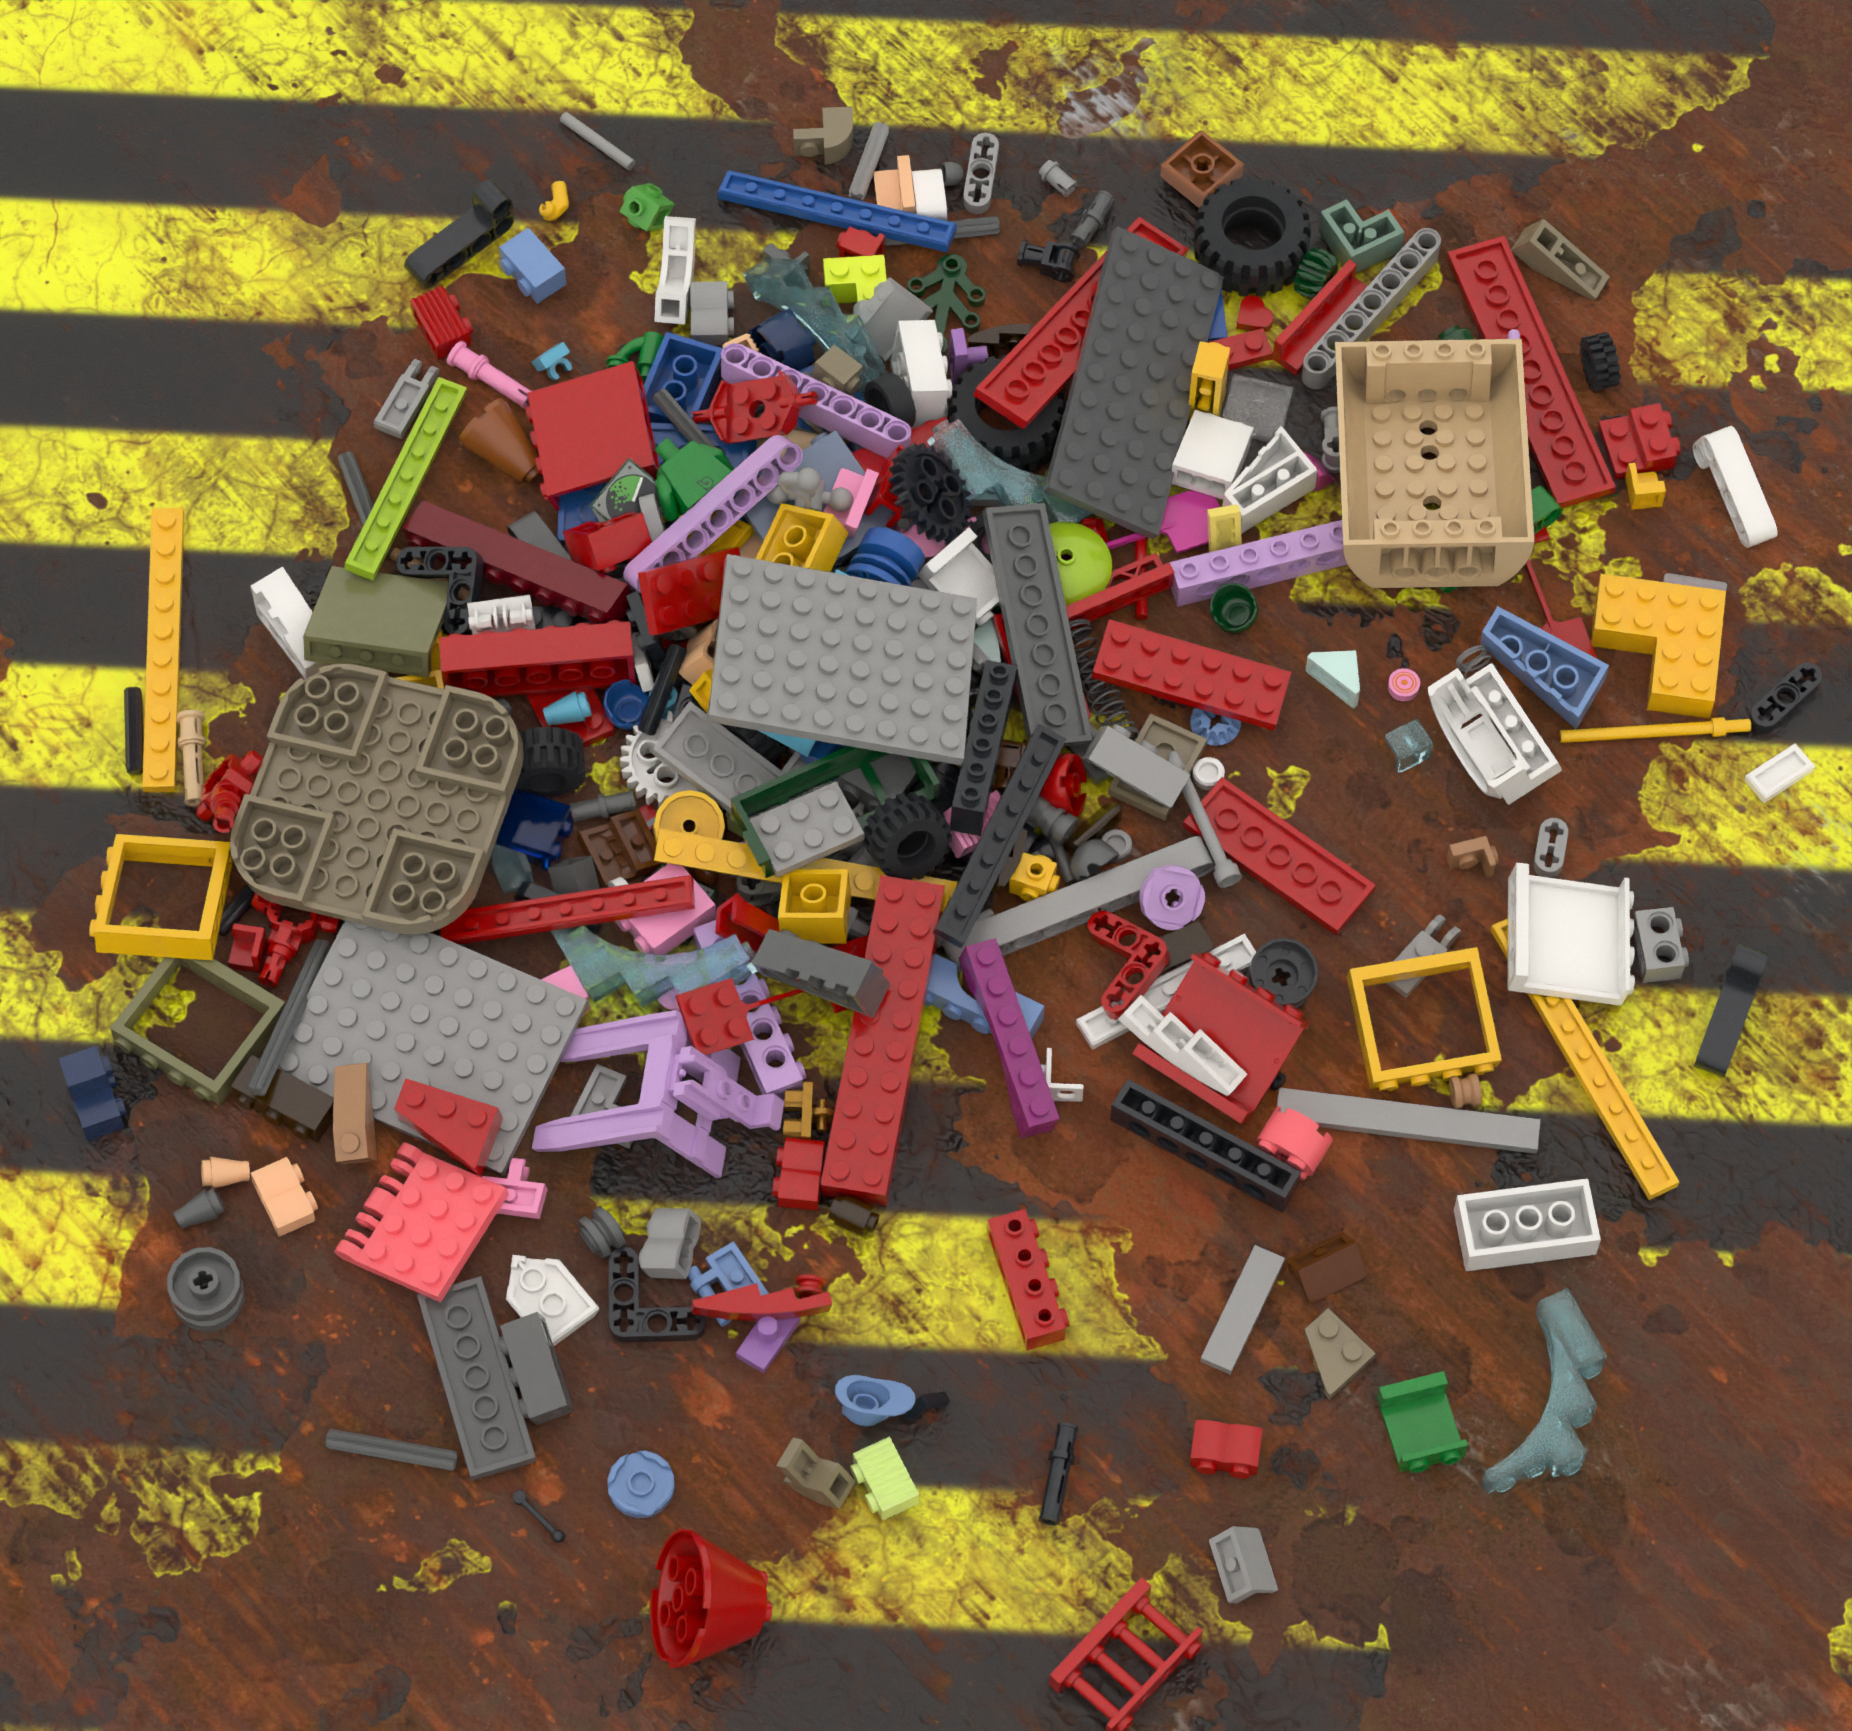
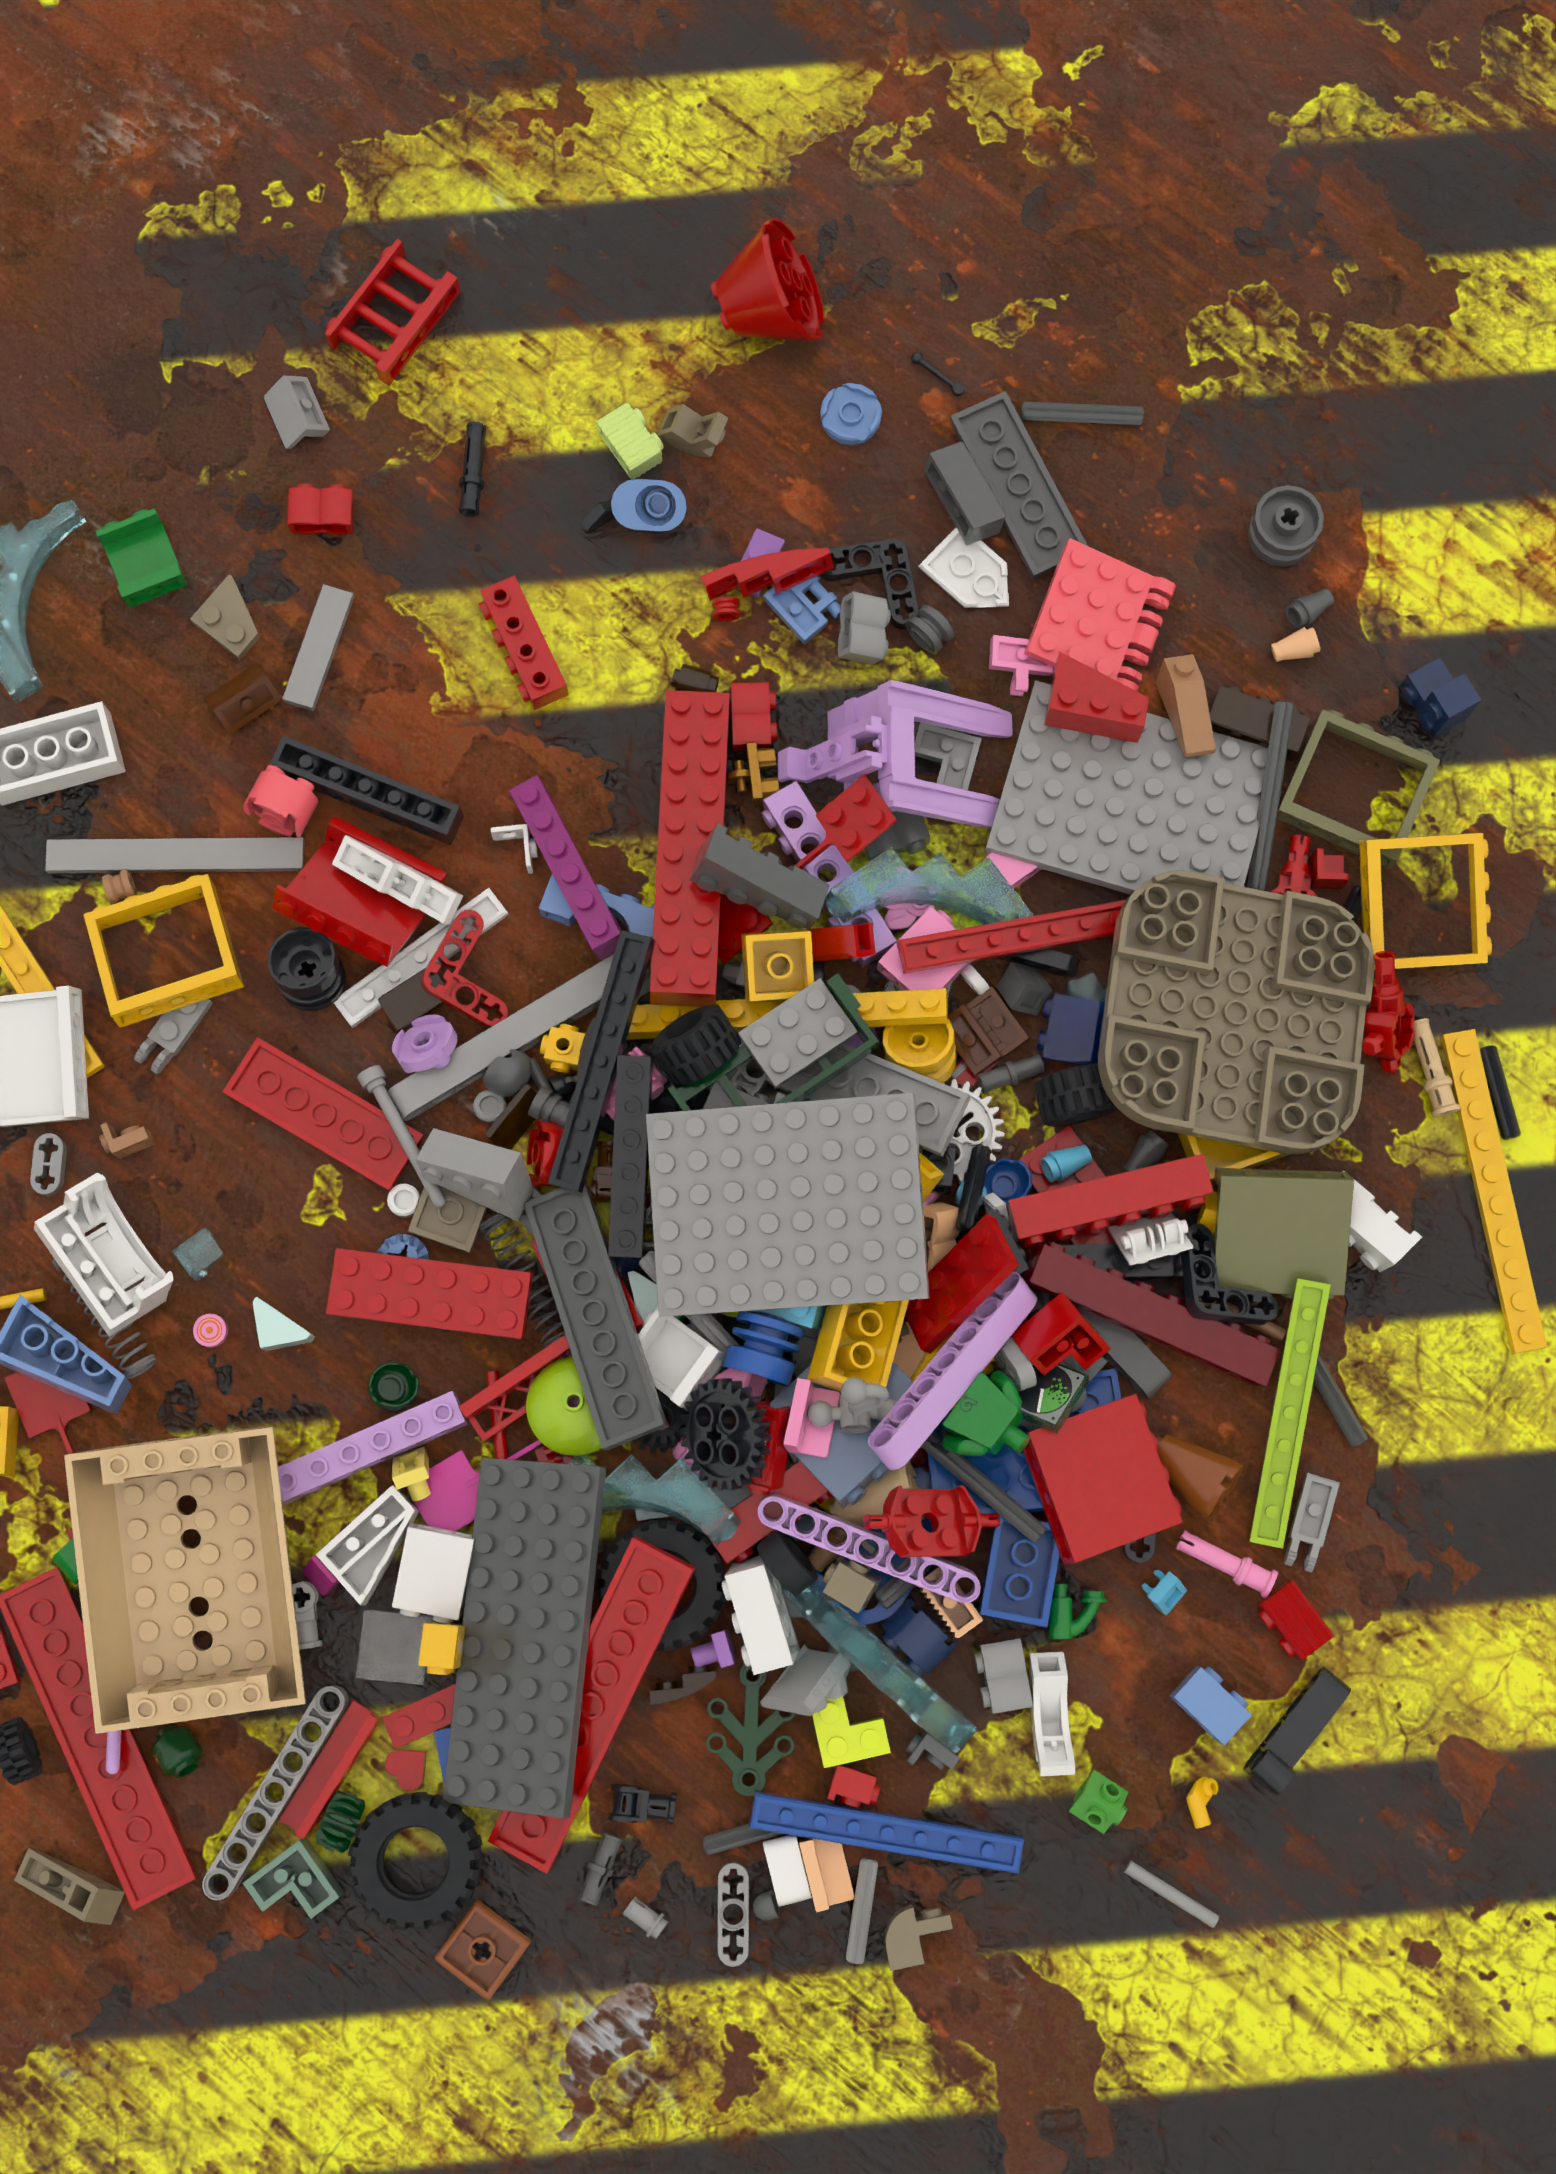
camera: 170 degrees right, 15 degrees up
light nougat brick [251,1157,318,1237] -> none

